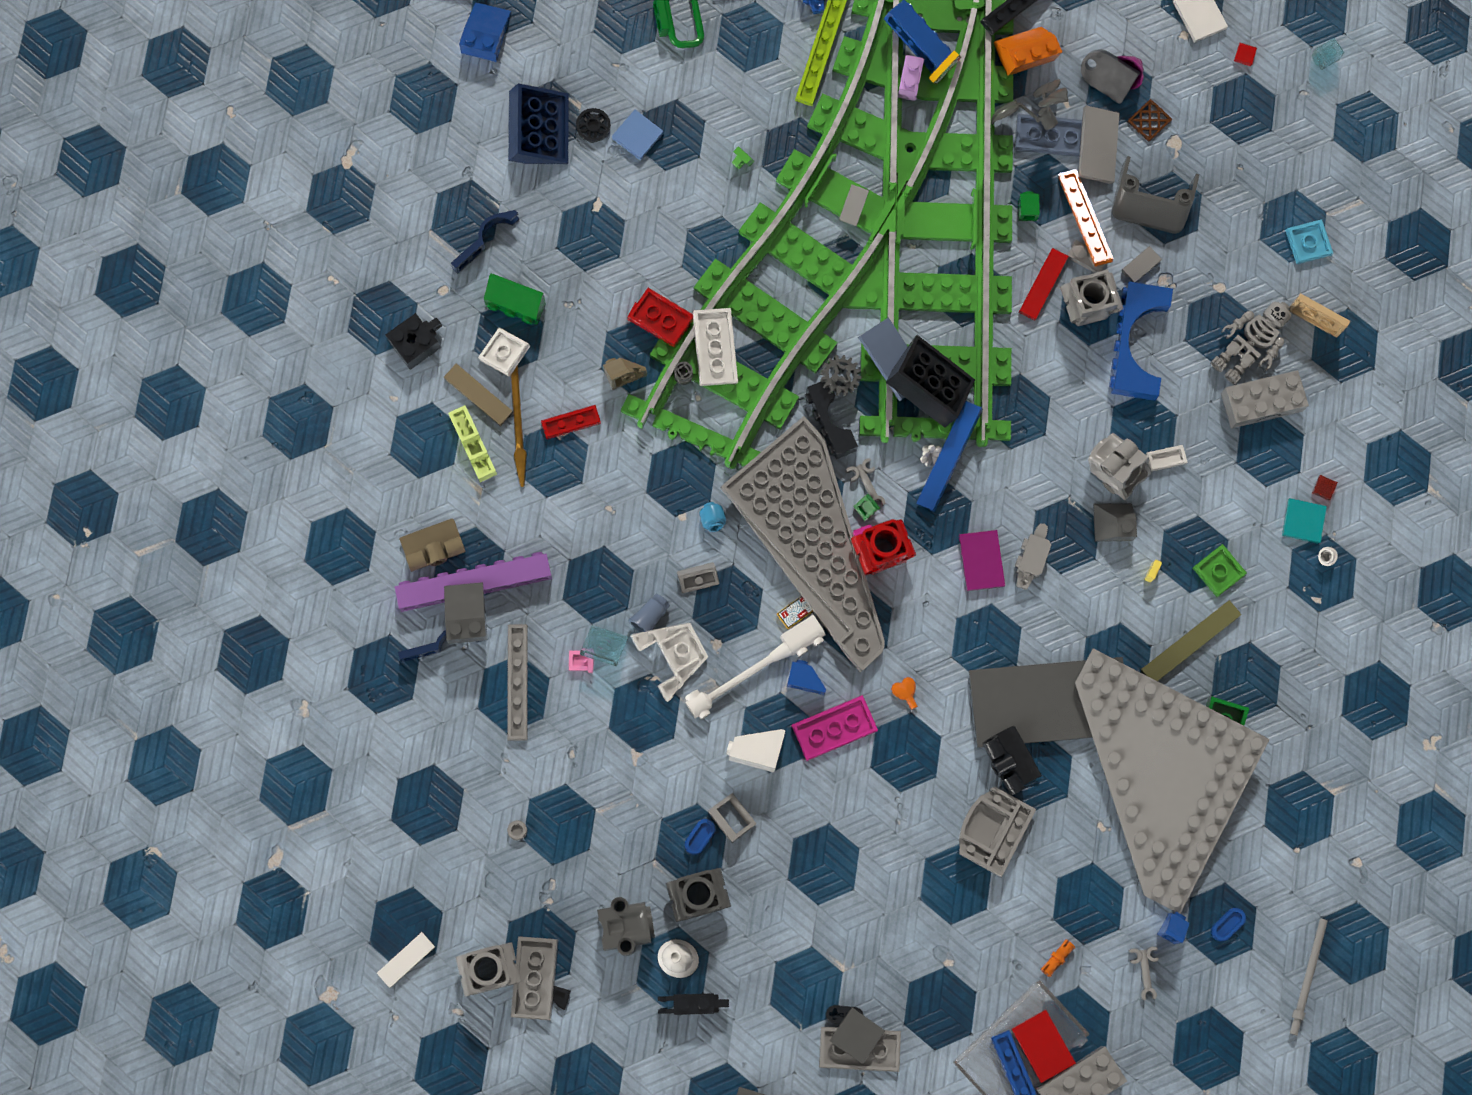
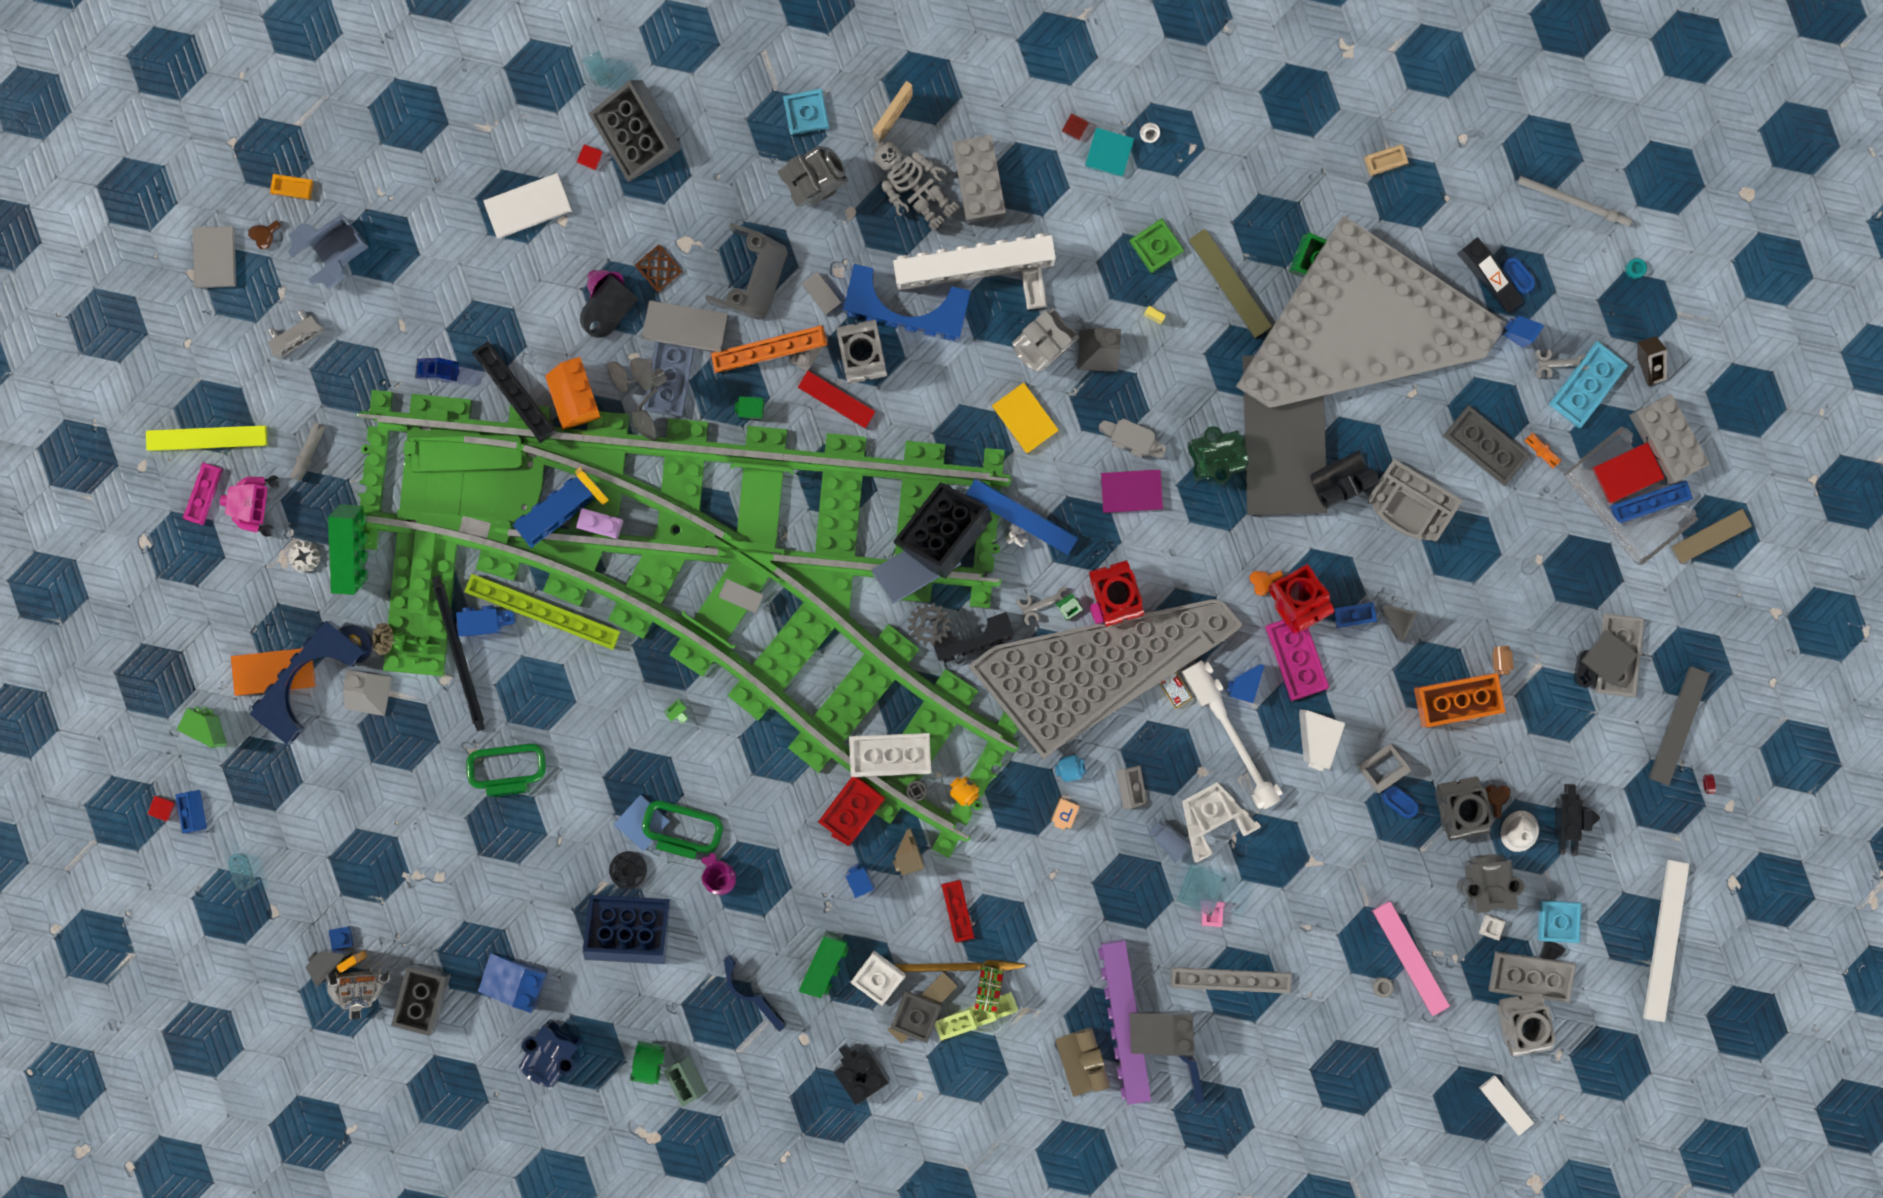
camera: 80 degrees left, 10 degrees up
none -> dark blue piece [518,1019,584,1088]
none -> dark grey slope [589,80,681,182]
none -> green brick [630,1041,665,1085]
none -> green bar [642,800,723,859]
none -> sand green brick [663,1056,708,1107]
none -> magenta hat [701,853,736,895]
none -> dark grey piece [777,146,848,207]
none -> blue brick [845,863,875,898]
none -> dark grey tile [890,990,942,1043]
none -> white brick [893,233,1056,291]
none -> light orange head [950,776,980,806]
none -> piece [974,964,1004,1013]
none -> yellow tile [992,382,1059,454]
none -> light nougat brick [1051,798,1080,830]
none -> clear green piece [1187,426,1248,487]
none -> red piece [1268,564,1334,633]
none -> blue plate [1334,602,1377,628]
none -> tan tile [1364,144,1409,176]
none -> bright pink tile [1372,901,1450,1016]
none -> dark grey slope [1379,605,1418,642]
none -> orange brick [1414,673,1506,728]
none -> dark grey tile [1442,405,1530,486]
none -> black slope [1457,237,1524,314]
none -> white tile [1479,914,1506,941]
none -> reddish brown rock [1485,785,1511,818]
none -> medium nougat brick [1492,646,1514,675]
none -> medium azure tile [1538,900,1581,943]
none -> medium azure tile [1548,341,1629,428]
none -> black tile [1582,806,1600,831]
none -> teal tile [1625,258,1647,279]
none -> dark brown slope [1637,336,1667,386]

